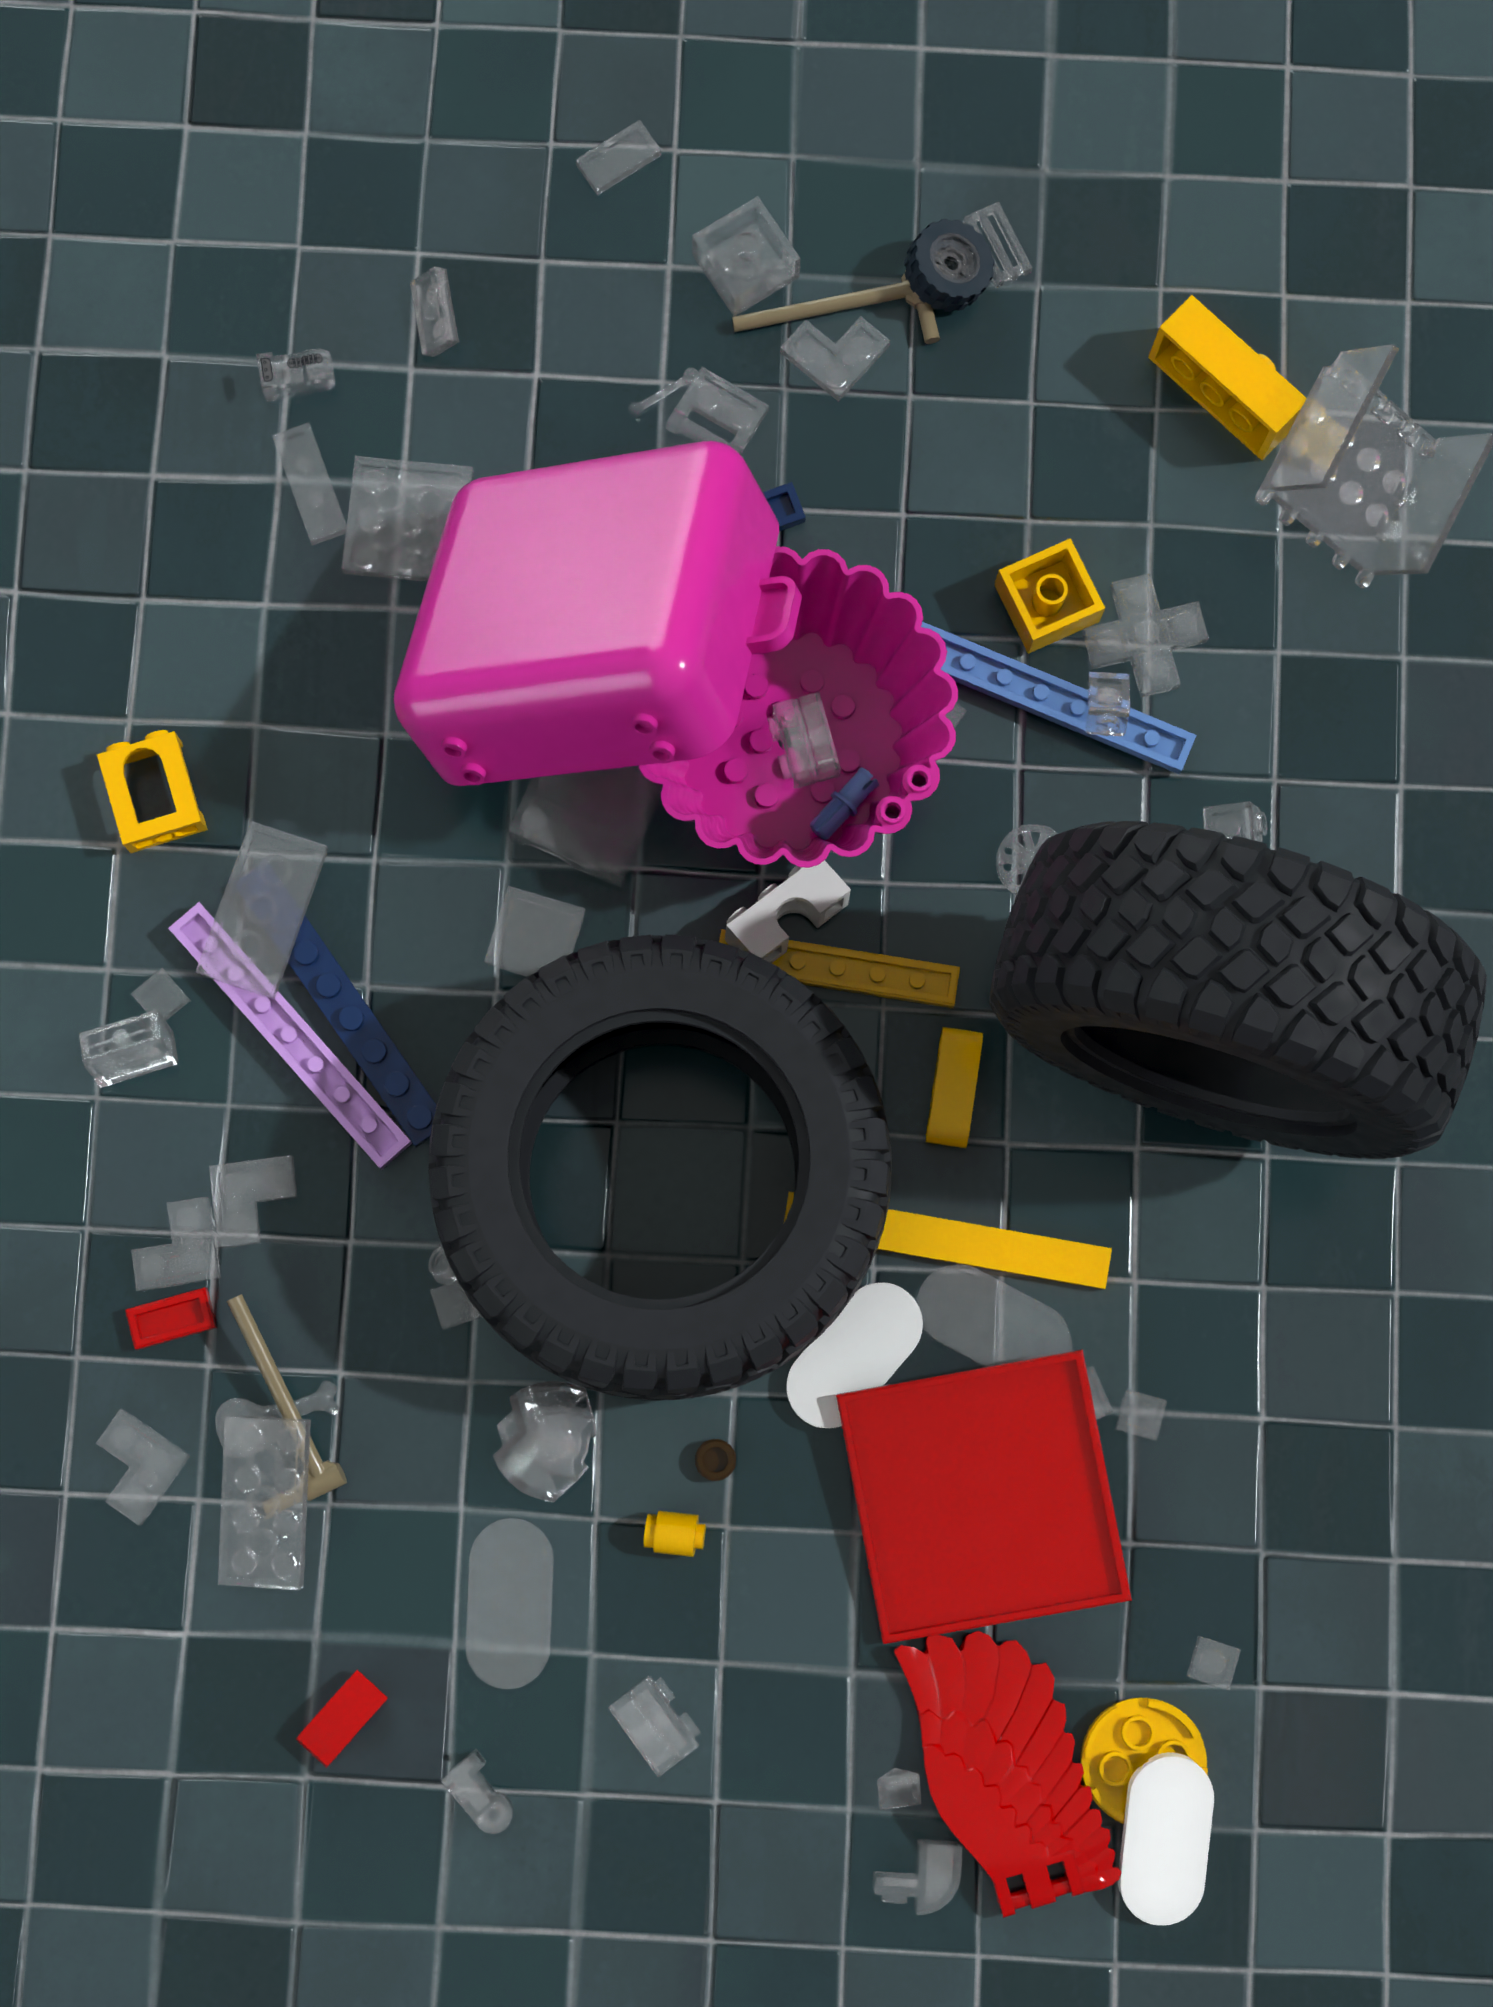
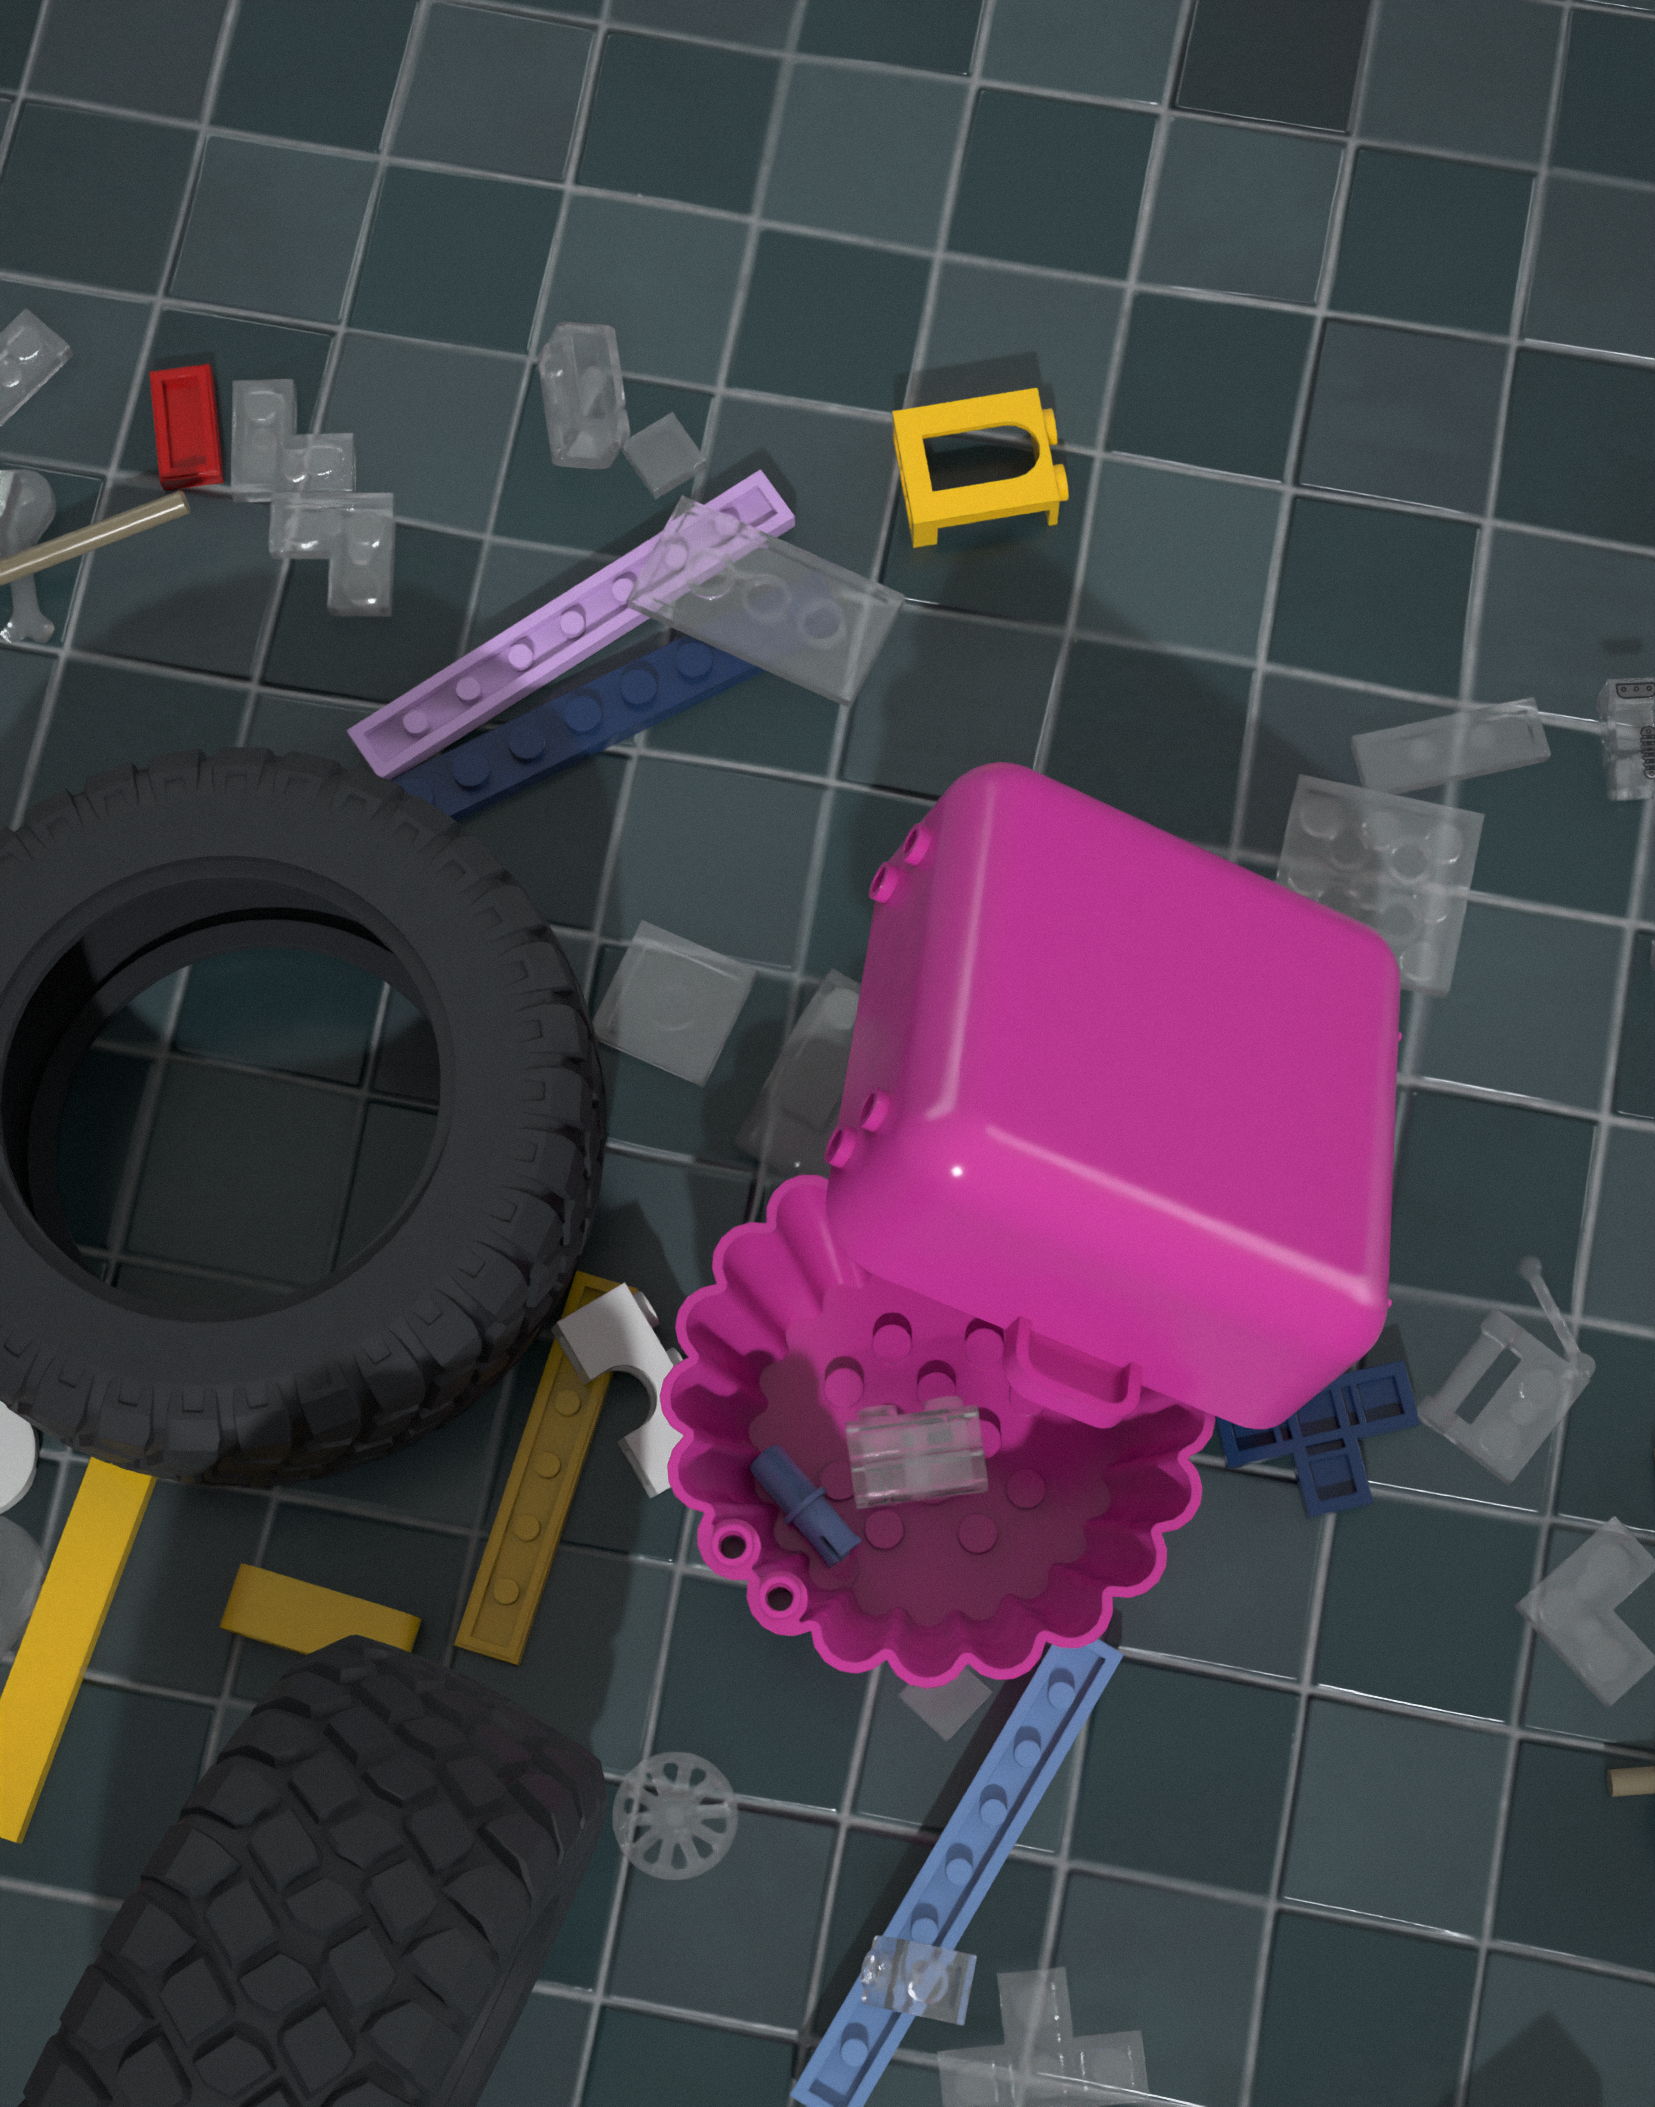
camera: 105 degrees right, 5 degrees down
yellow brick [994,538,1105,654] -> none

